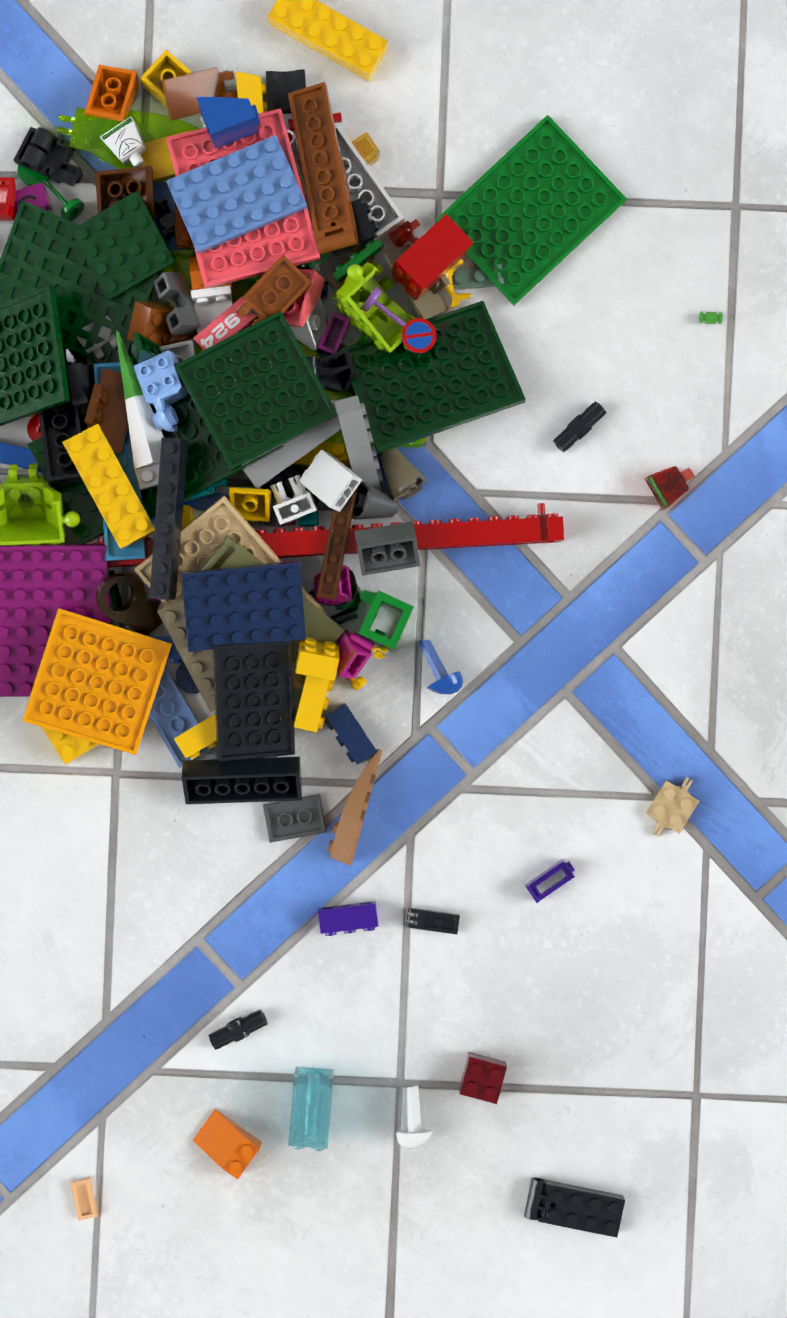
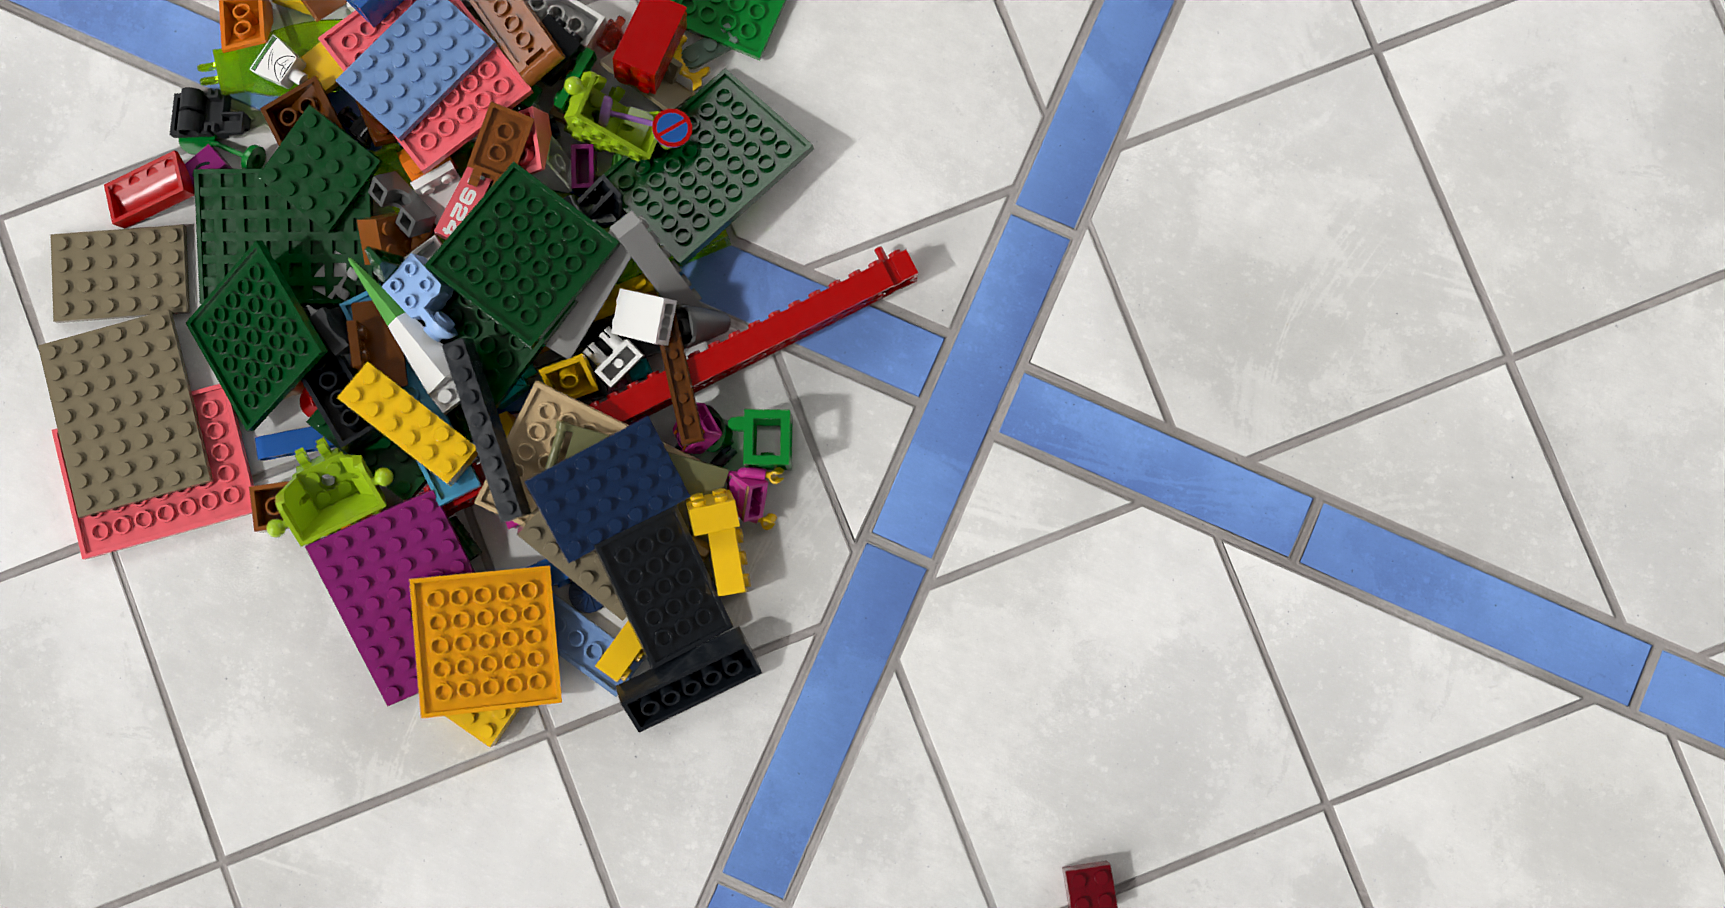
camera: 25 degrees left, 5 degrees down
dark brown animal [95,573,163,636] -> none
dark grey tile [263,794,327,843] -> none
dark purple brick [318,901,379,936] -> none
dark blue brick [325,703,377,765] -> none
medium nougat wedge [327,749,382,865] -> none
dark grey slope [355,521,420,576] -> none
dark tan cone [379,448,427,502] -> none
black hinge [406,908,460,935] -> none
blue piece [419,640,463,695] -> none
dark purple window [525,859,576,903] -> none
black piece [553,401,606,453] -> none
clear red torso [644,466,694,510] -> none
tan plate [646,777,699,837] -> none

